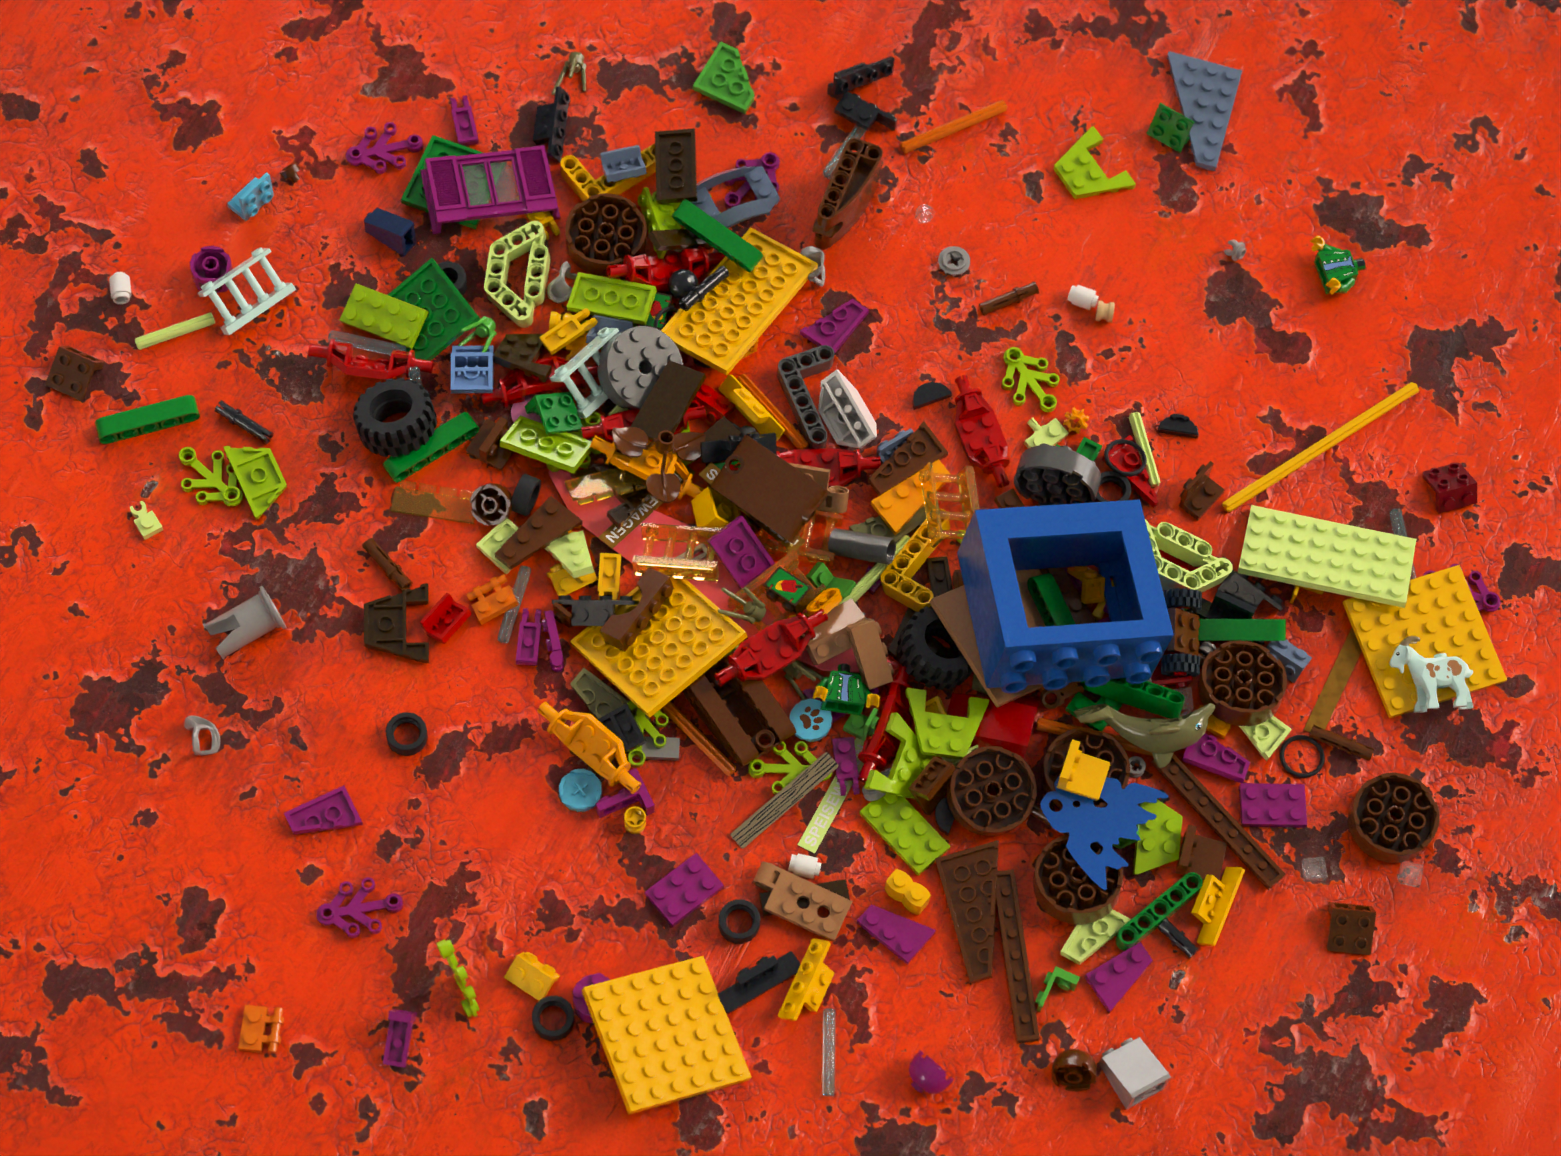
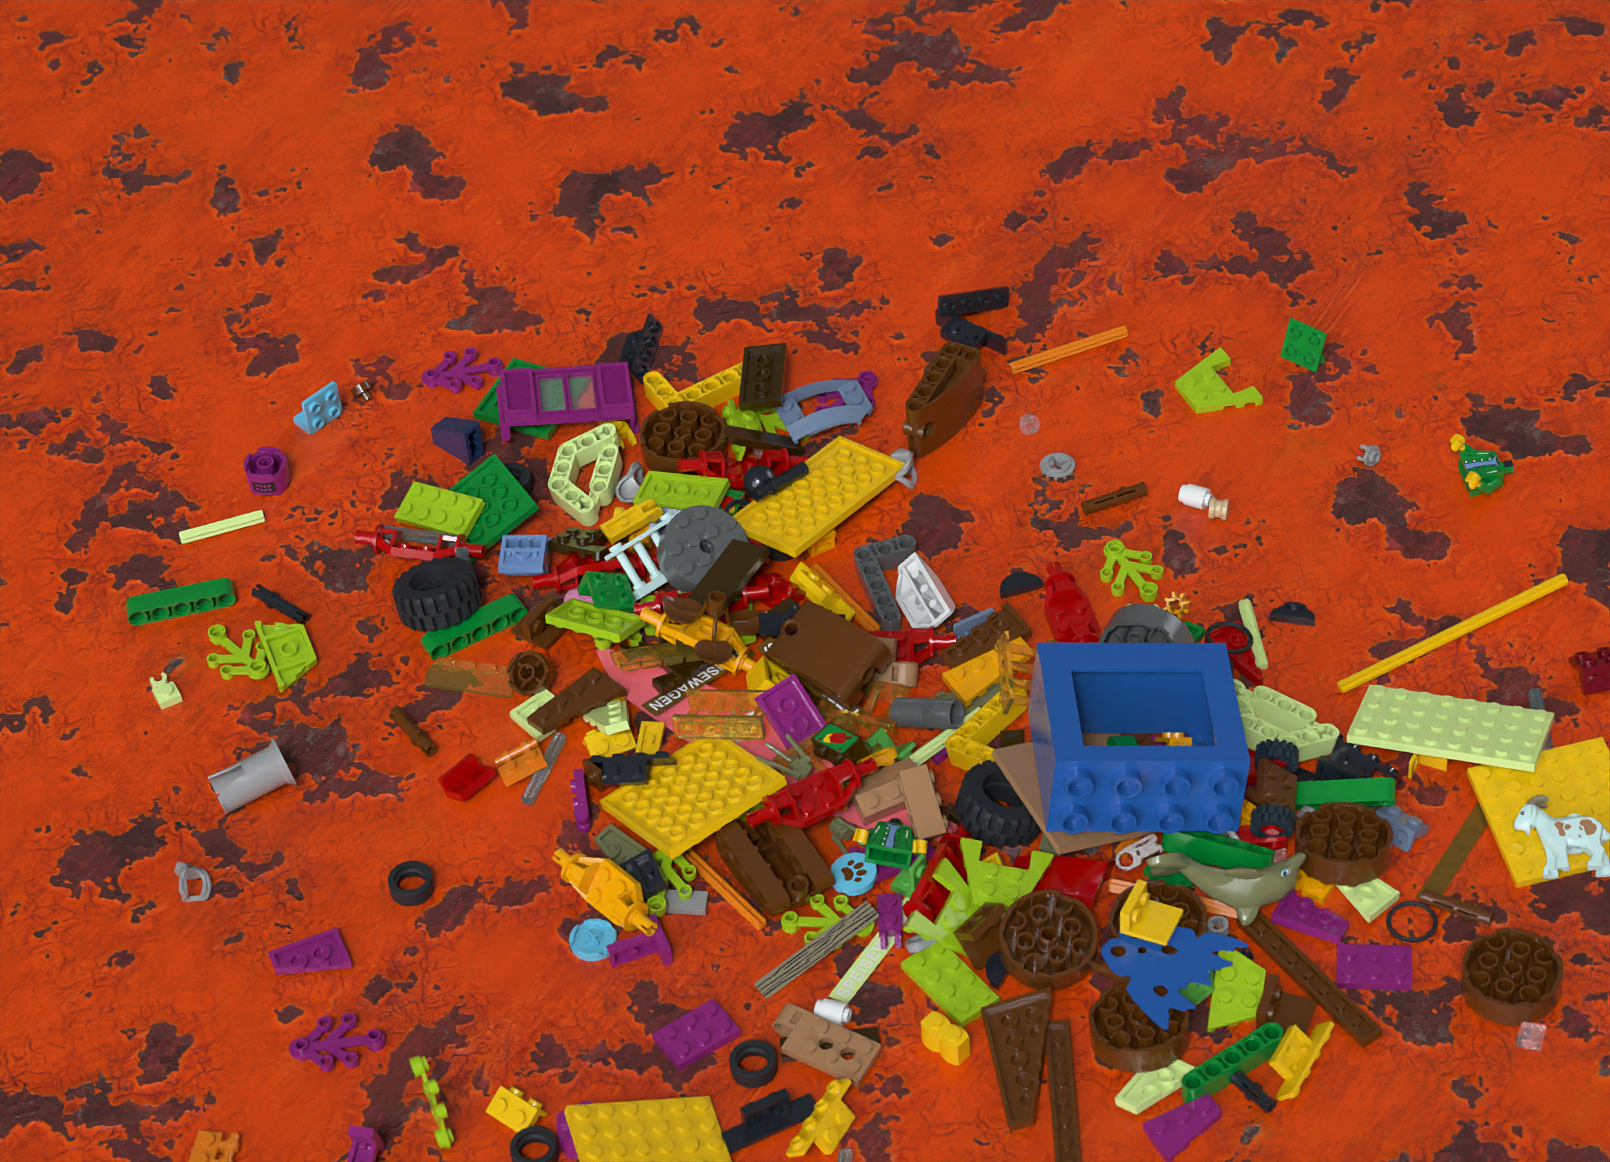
camera: 15 degrees right, 20 degrees down
reddish brown bracket [45,346,105,400] -> none
white brick [109,272,132,304] -> none
light aqua fence [197,247,296,335] -> none
dark brown wing [364,583,429,663] -> none
magenta hinge [450,95,479,146] -> none
bright green plant [458,316,497,352] -> none
black tyre [511,474,541,516] -> none
magenta hinge [516,608,542,666] -> none
olive plant [551,52,587,95] -> none
sand blue bracket [600,145,647,182] -> none
reddish brown arch [600,567,674,652] -> none
yellow wheel [624,806,646,834] -> none
green beam [672,199,763,272] -> none
bright green plate [693,41,755,114] -> none
magenta wing [800,299,869,354] -> none
magenta wing [857,905,936,965] -> none
bright green bracket [1035,966,1080,1012] -> none
sand blue wing [1167,51,1242,171] -> none
reddish brown bracket [1179,461,1225,521] -> none
clear plate [1301,857,1328,882] -> none
reddish brown bracket [1327,902,1376,955] -> none

